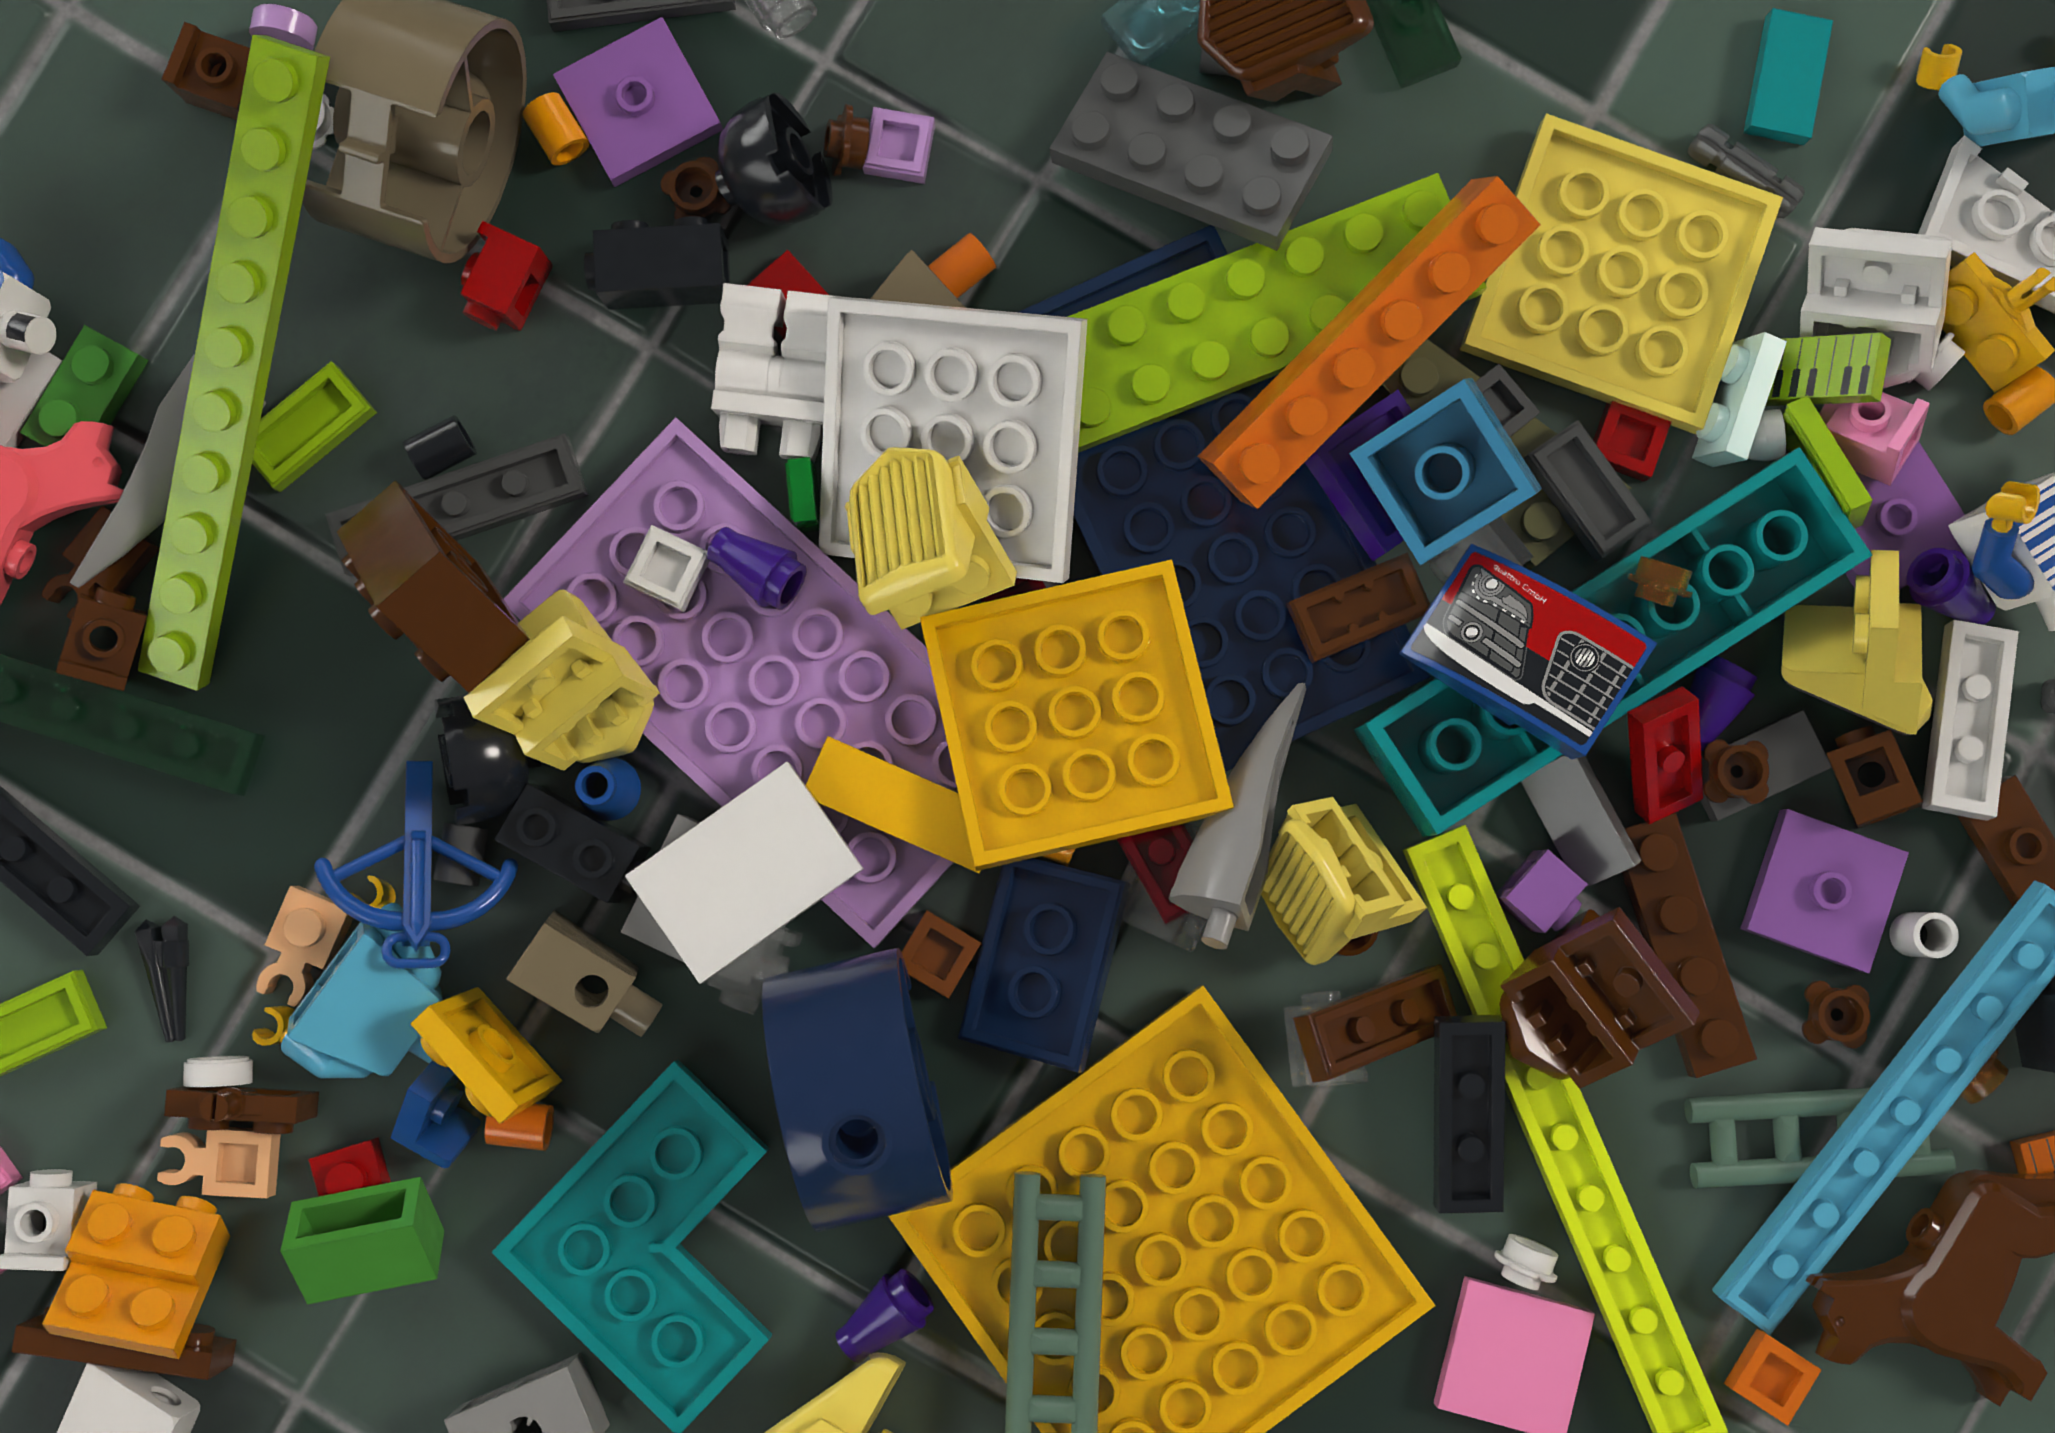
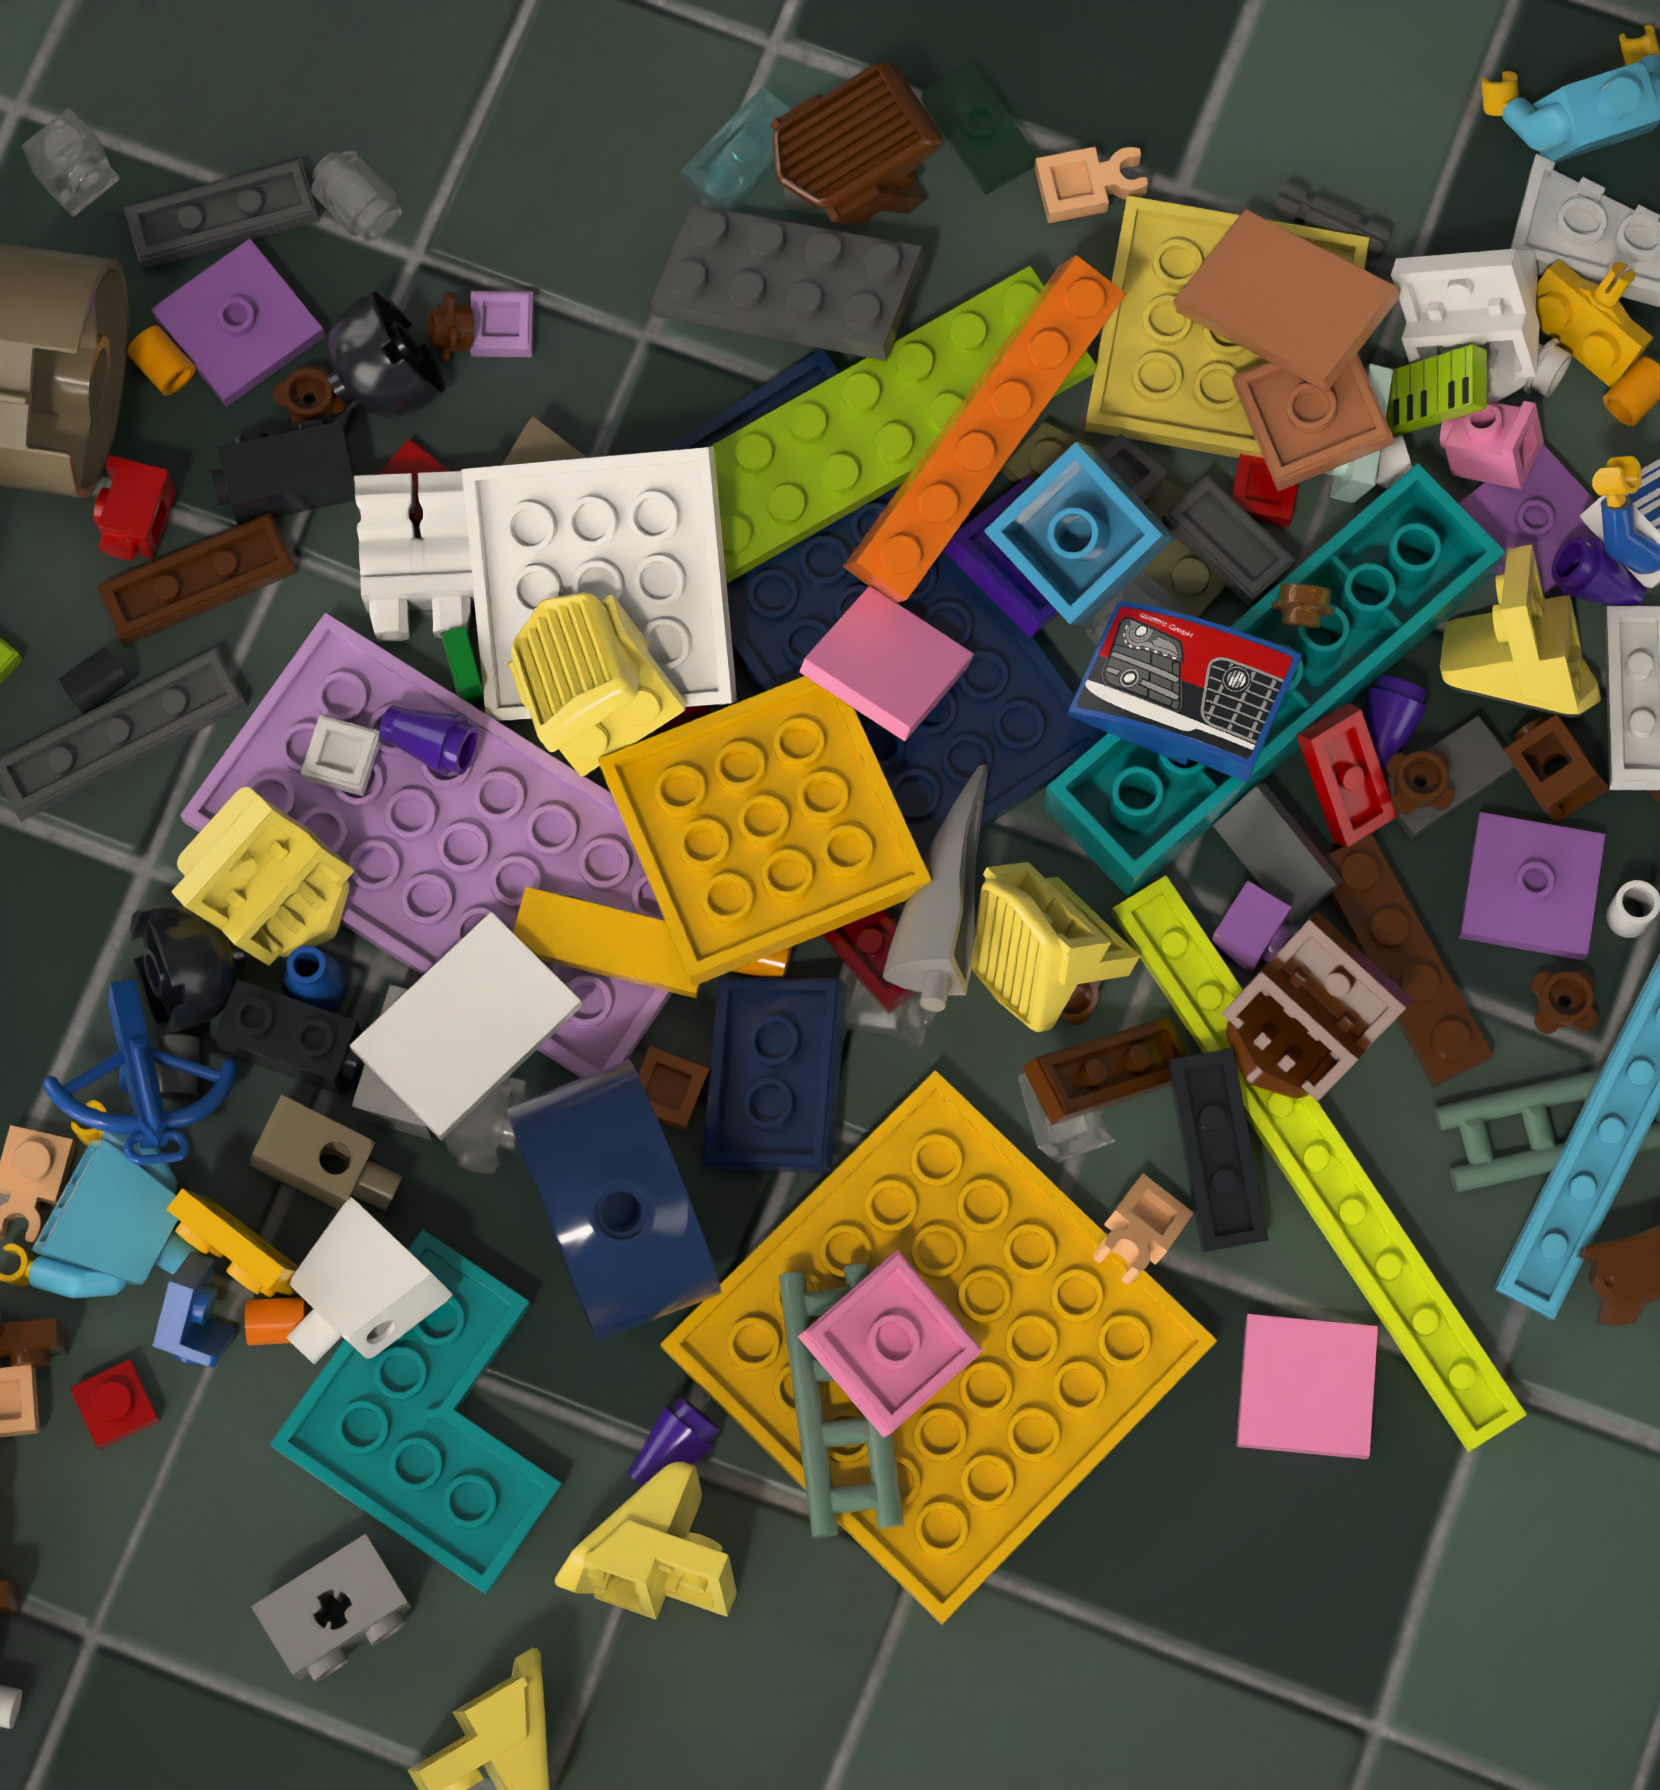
camera: 10 degrees left, 10 degrees down
bright green piece [280,1177,444,1305] -> none
reddish brown brick [336,480,530,693] -> none
orange hinge [928,233,996,299] -> none
reddish brown plate [1286,552,1430,663] -> none
white plate [1494,1234,1559,1290] -> none
orange plate [1723,1328,1822,1426] -> none
teal tile [1743,8,1833,146] -> none
lime tile [1783,395,1873,529] -> none
none -> reddish brown tile [97,512,297,646]
none -> white torso [286,1197,453,1365]
none -> bright pink tile [798,1250,983,1438]
none -> bright pink tile [799,586,974,741]
none -> light nougat plate [1034,147,1148,223]
none -> light nougat plate [1094,1173,1194,1285]
none -> nougat tile [1173,209,1399,392]
none -> nougat tile [1231,353,1395,492]

